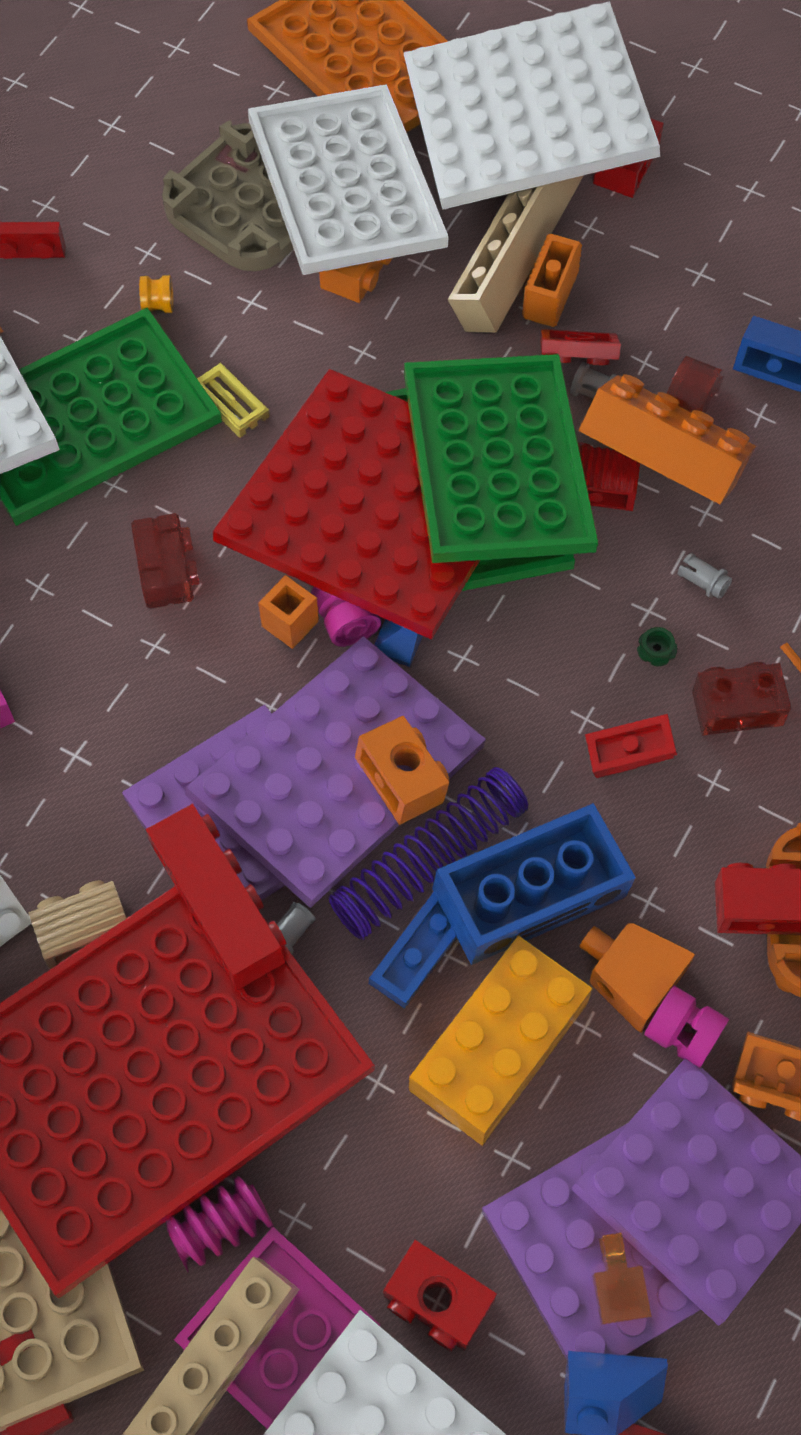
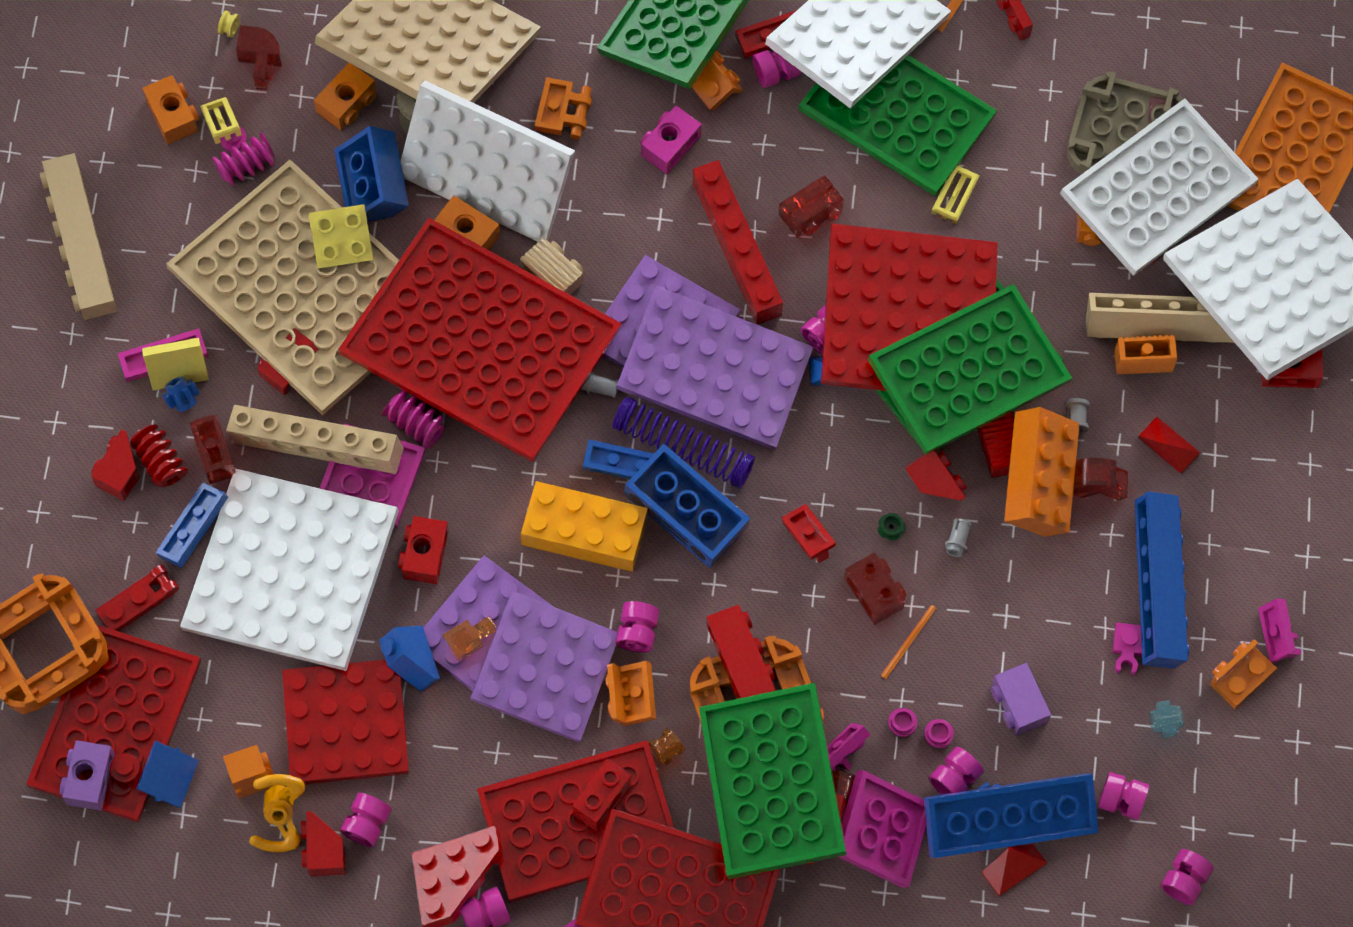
camera: 65 degrees right, 5 degrees up
light orange wheel [139,275,174,313] -> none
red brick [145,803,287,990] -> none
orange brick [258,575,319,649] -> none
orange brick [355,715,449,825] -> none
red plate [540,329,621,365] -> none
orange torso [579,923,695,1033] -> none
none -> red brick [692,160,783,325]
none -> red slope [905,450,967,501]
none -> red slope [1138,417,1200,474]

